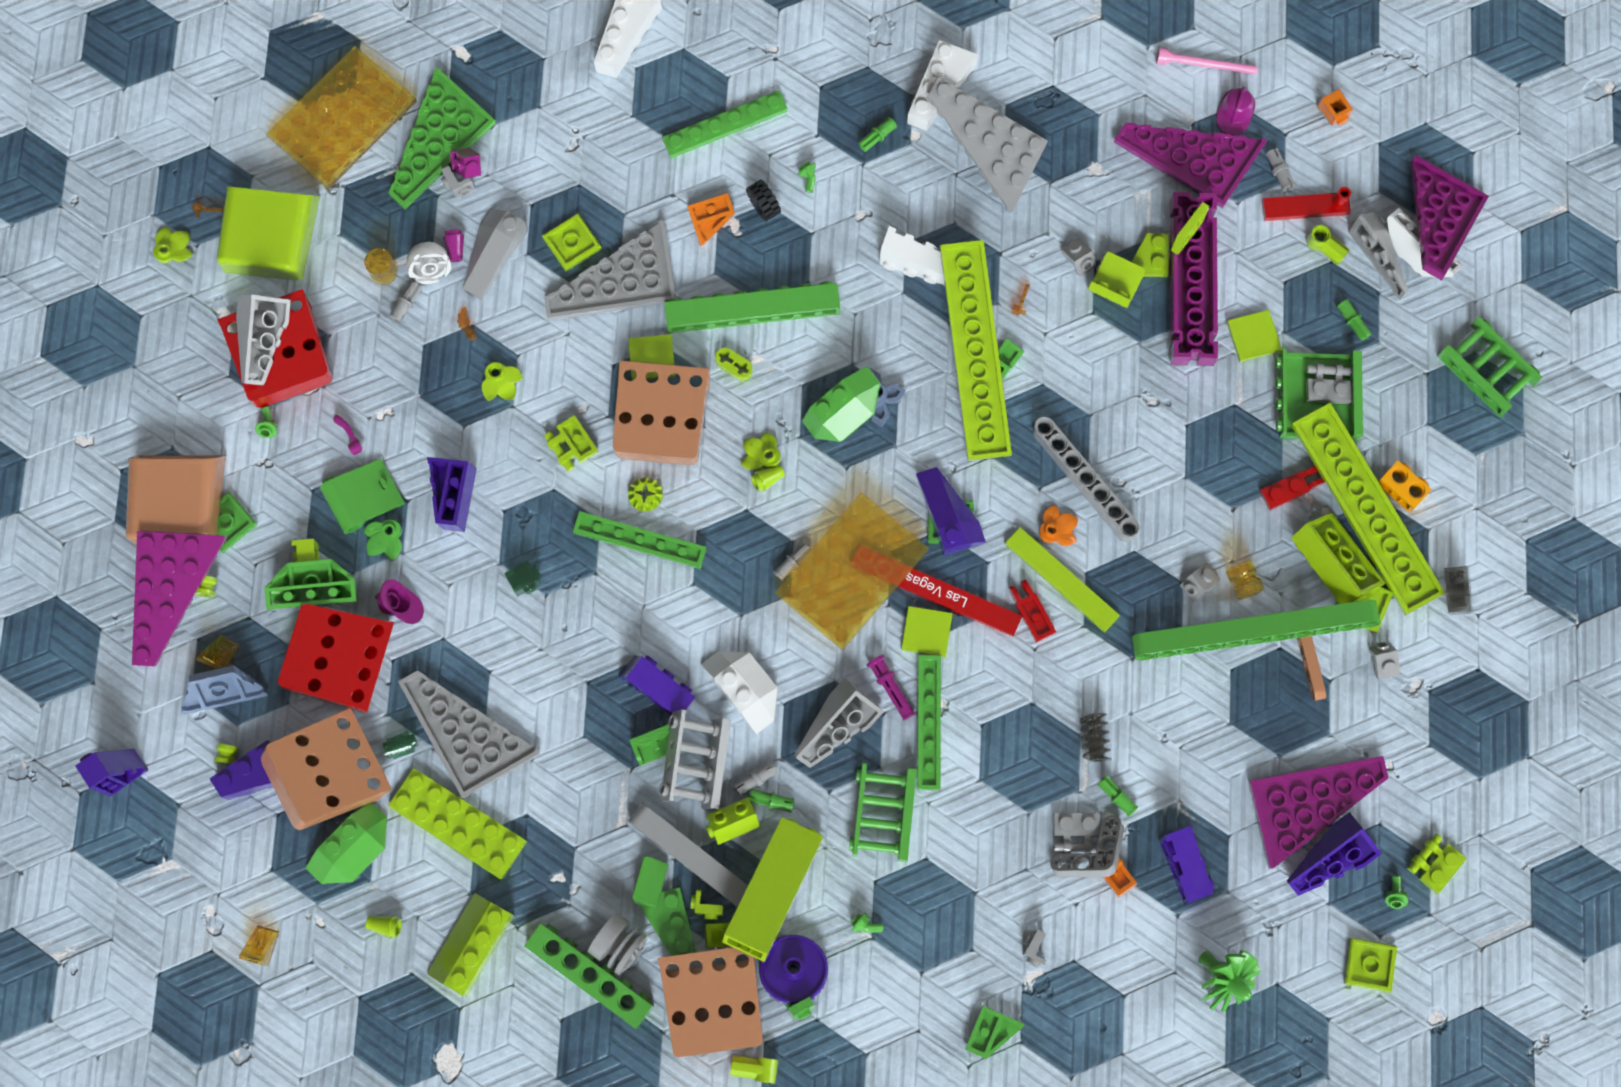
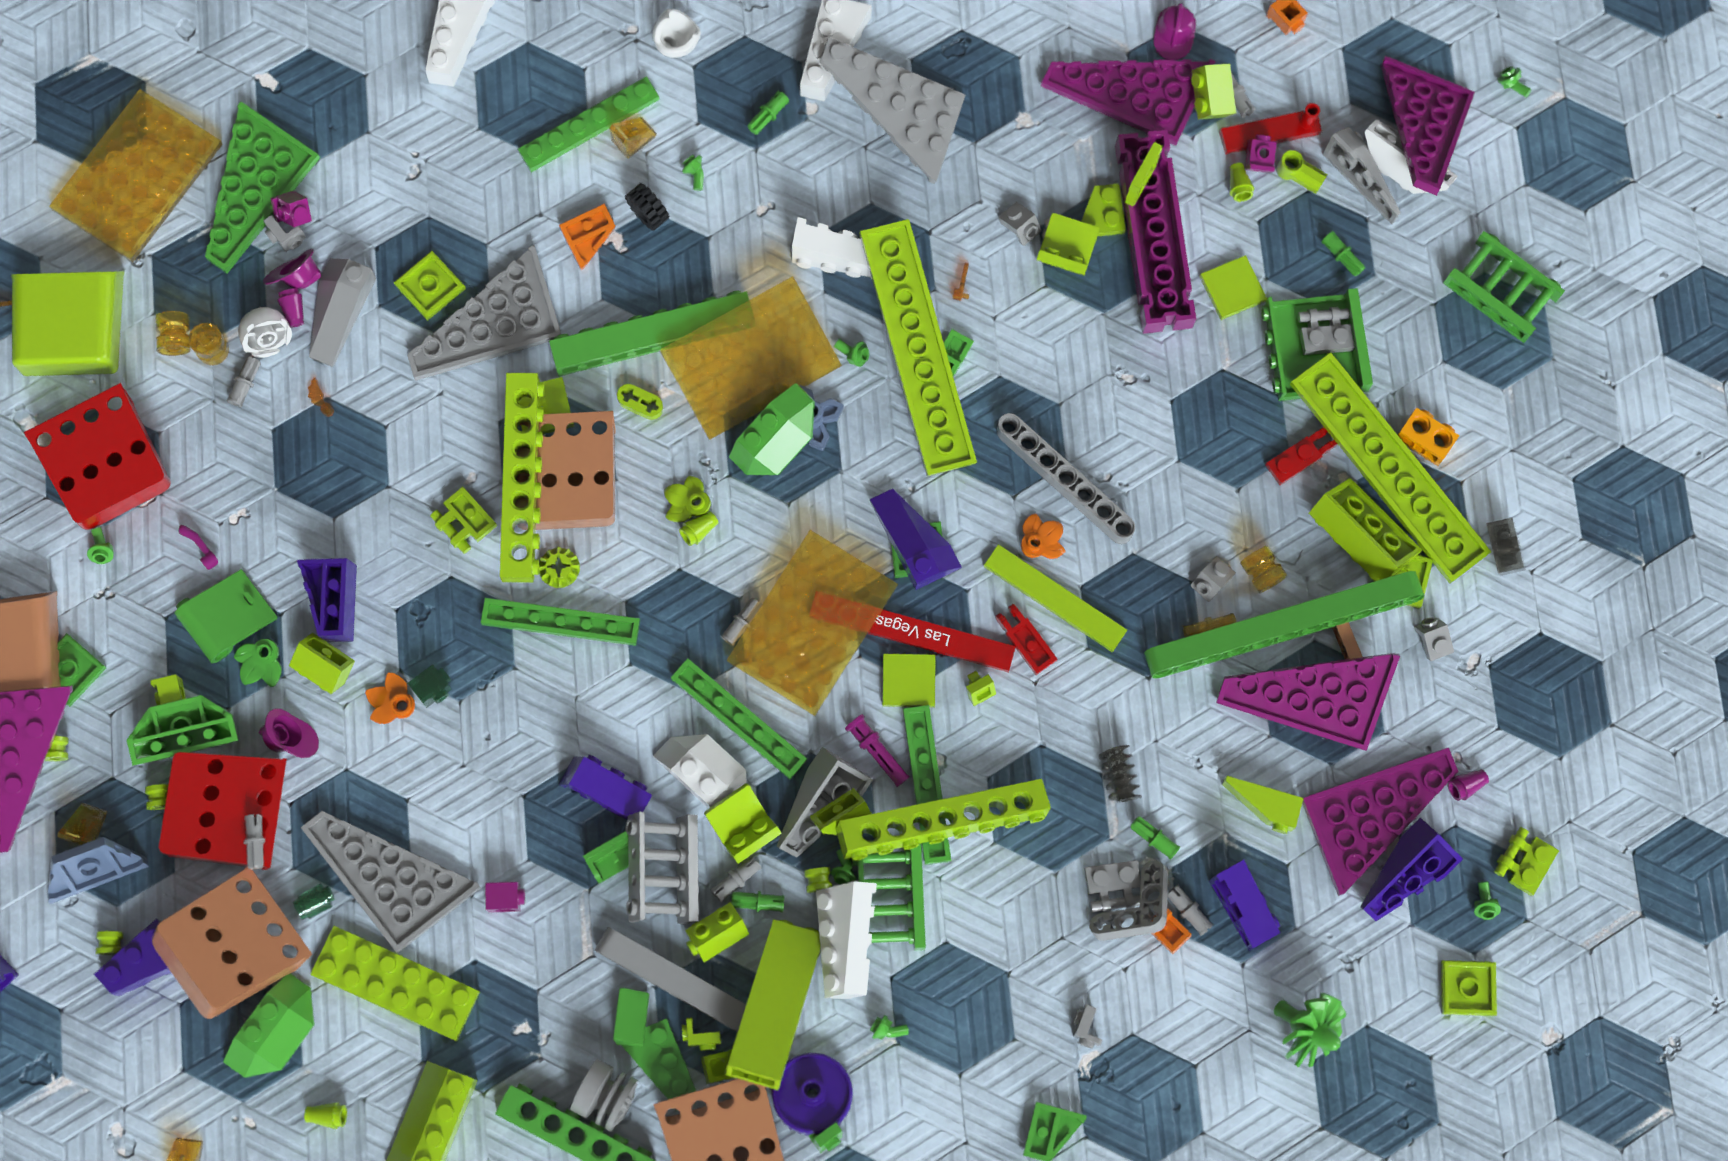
camera: 15 degrees left, 0 degrees up
light grey wedge [236,294,291,385] -> none
lime plate [482,362,523,401] -> none
none -> lime wheel [145,784,169,810]
none -> clear yellow wheel [155,311,191,356]
none -> light grey axle [244,814,265,869]
none -> magenta piece [263,249,321,289]
none -> lime brick [289,632,355,694]
none -> orange plate [365,672,415,724]
none -> magenta brick [485,882,525,913]
none -> lime brick [500,373,544,583]
none -> clear yellow slope [610,117,657,159]
none -> white piece [652,9,701,58]
none -> clear yellow plate [659,276,842,440]
none -> bright green plate [671,658,807,779]
none -> lime bracket [704,783,782,864]
none -> lime wheel [804,867,833,893]
none -> lime slope [810,788,872,835]
none -> white wedge [816,882,877,999]
none -> bright green plate [831,849,856,885]
none -> bright green plate [833,339,869,367]
none -> lime brick [836,779,1051,860]
none -> lime tile [966,671,996,706]
none -> light grey pin [1167,884,1213,936]
none -> clear yellow pin [1183,613,1237,637]
none -> brick [1191,64,1236,119]
none -> magenta wing [1216,653,1400,751]
none -> lime slope [1222,776,1303,834]
none -> lime cone [1229,163,1255,202]
none -> magenta brick [1244,135,1277,173]
none -> magenta cone [1448,769,1489,801]
none -> bright green plate [1498,66,1532,98]

